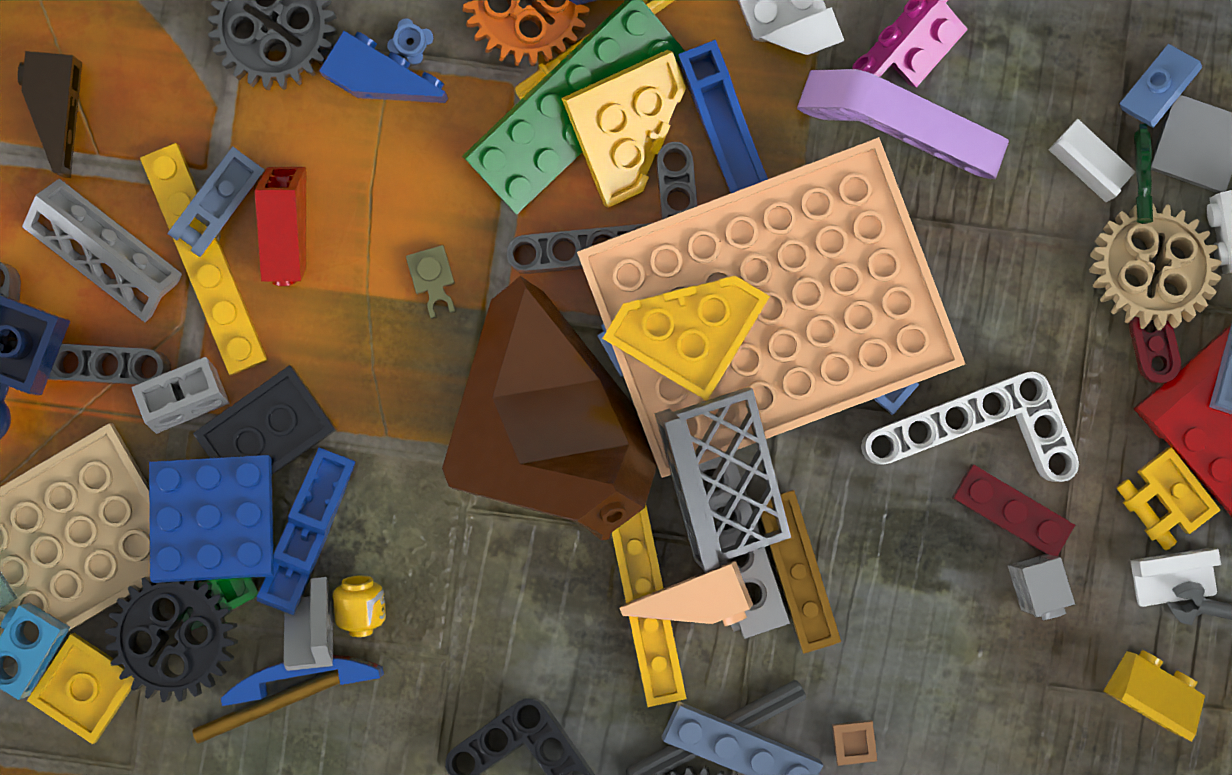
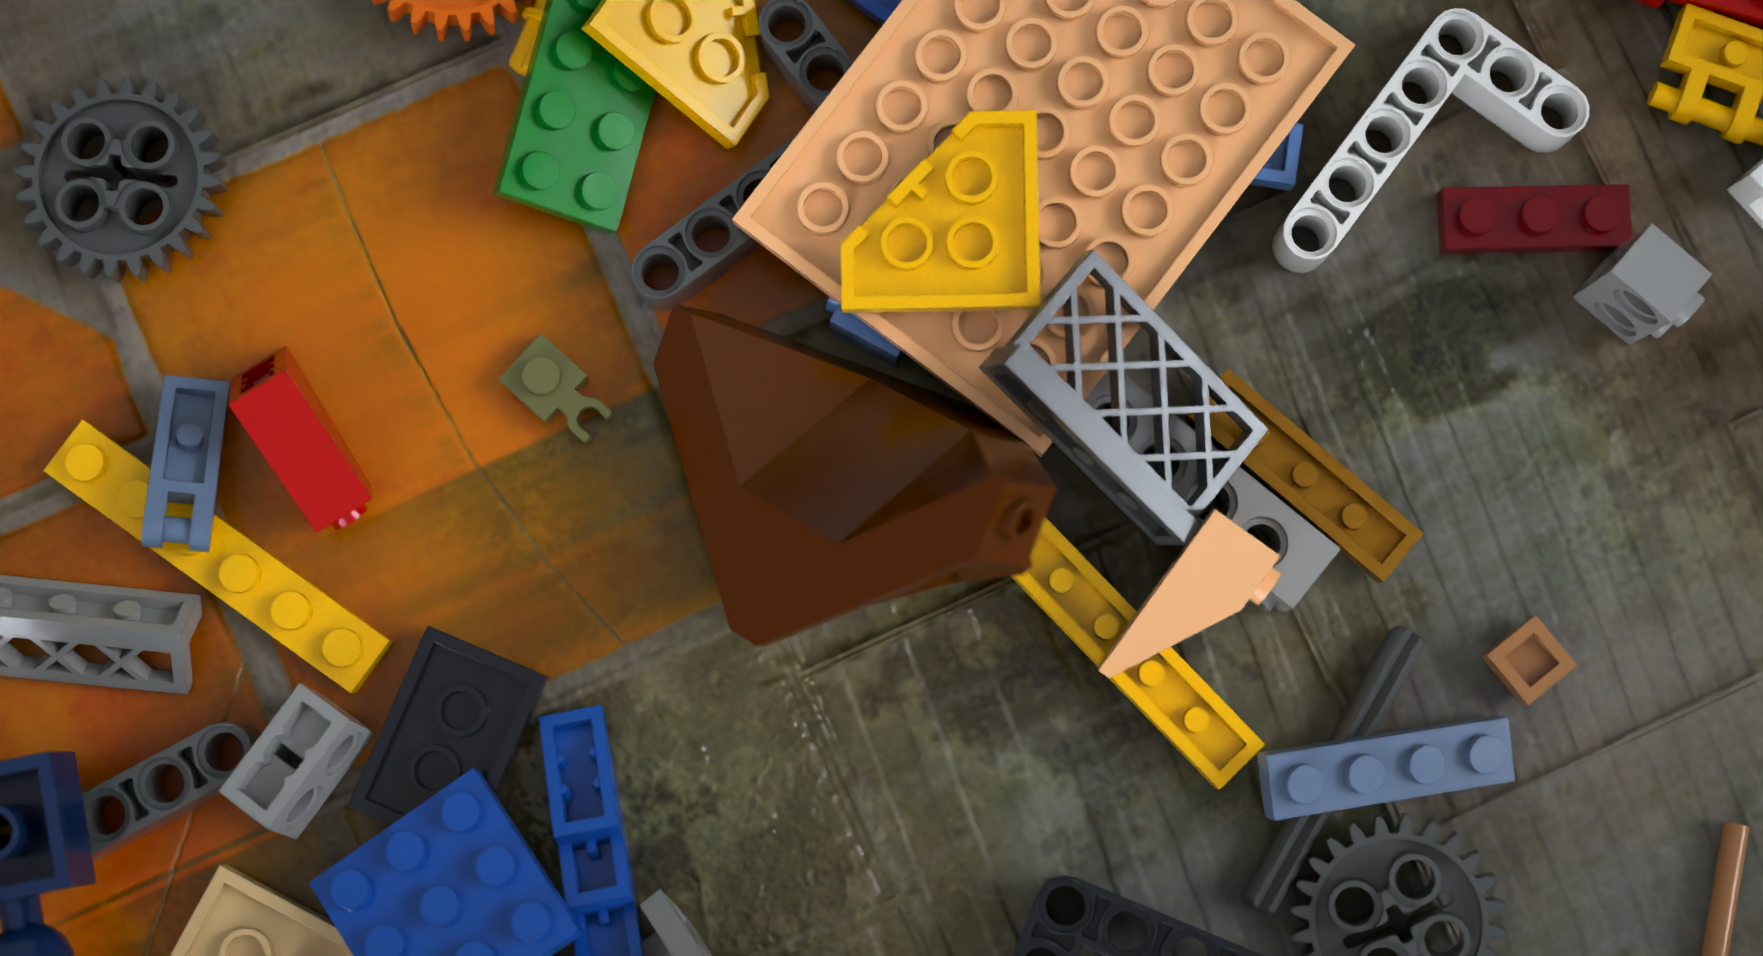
camera: 40 degrees left, 5 degrees down
blue slope [319,31,448,103] -> none
yellow head [333,575,386,637] -> none
medium blue plate [387,19,433,65] -> none

